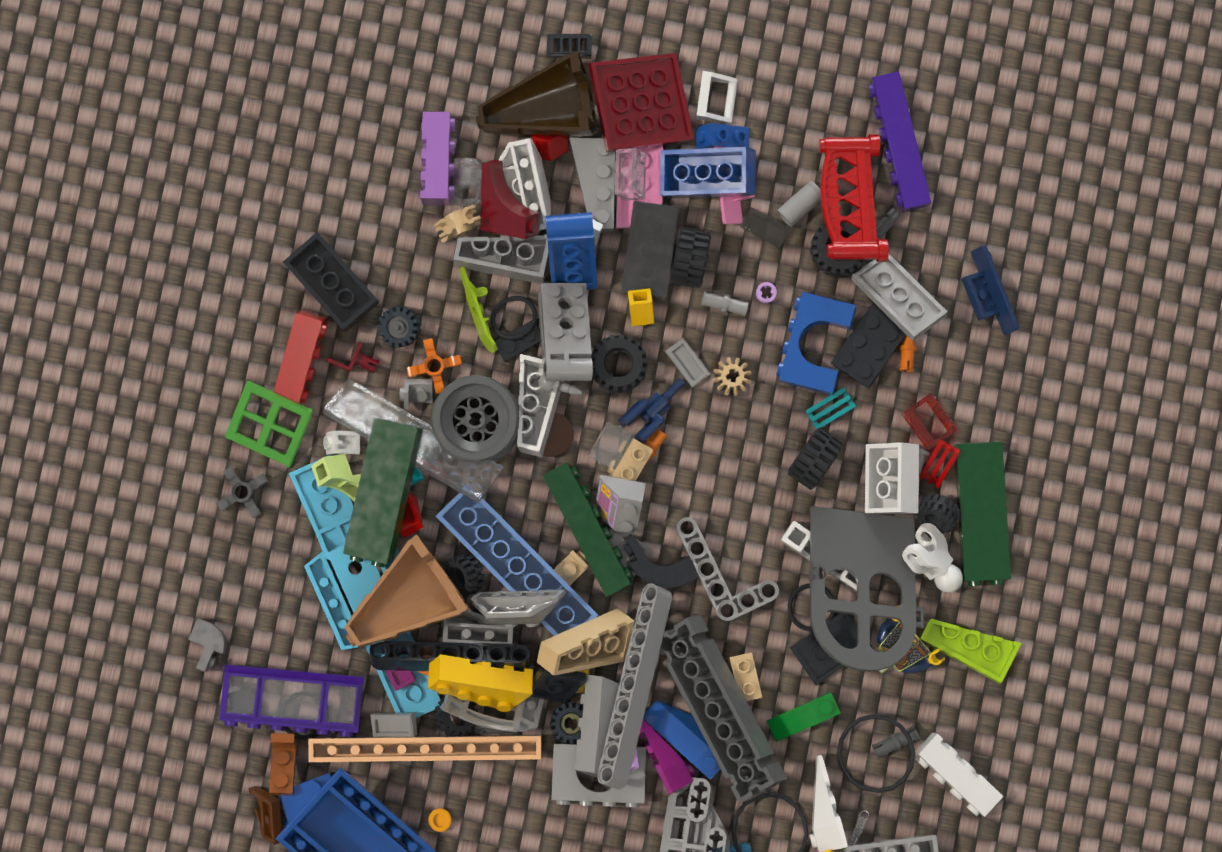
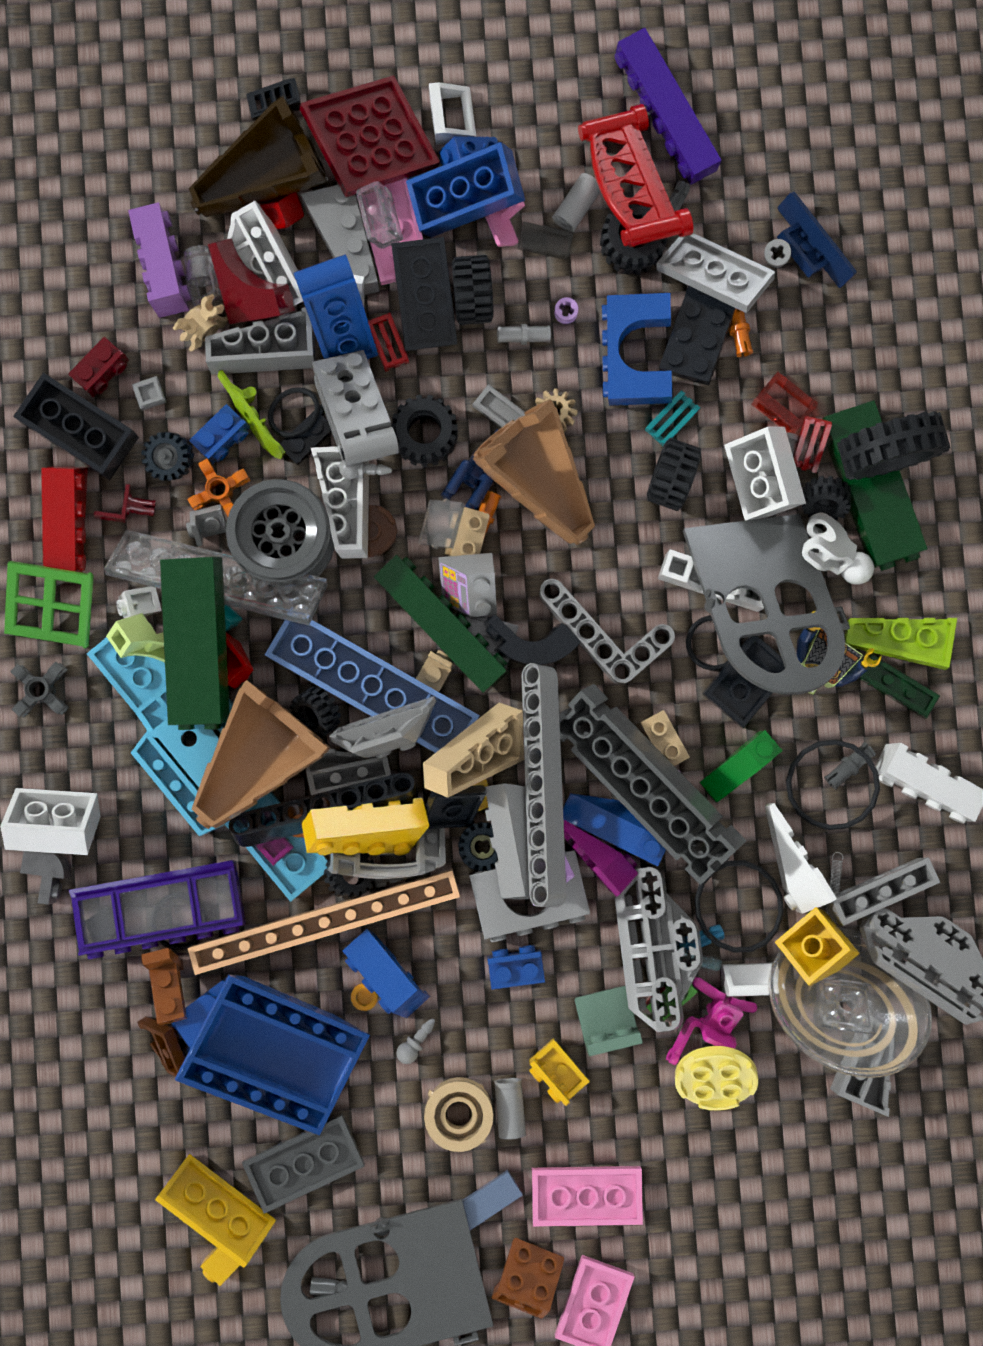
camera: 25 degrees left, 0 degrees up
light grey tile [370,713,418,737] -> none
yellow brick [628,288,654,326] -> none
none -> white brick [0,788,101,855]
none -> dark red bracket [68,337,129,398]
none -> light grey tile [132,376,167,411]
none -> blue bracket [189,404,250,464]
none -> blue wedge [343,929,431,1018]
none -> red tile [368,313,409,372]
none -> medium nougat cone [473,399,595,545]
none -> blue bracket [487,945,545,990]
none -> light grey bush [764,239,791,268]
none -> black tyre [837,411,951,480]
none -> dark green tile [858,654,940,719]

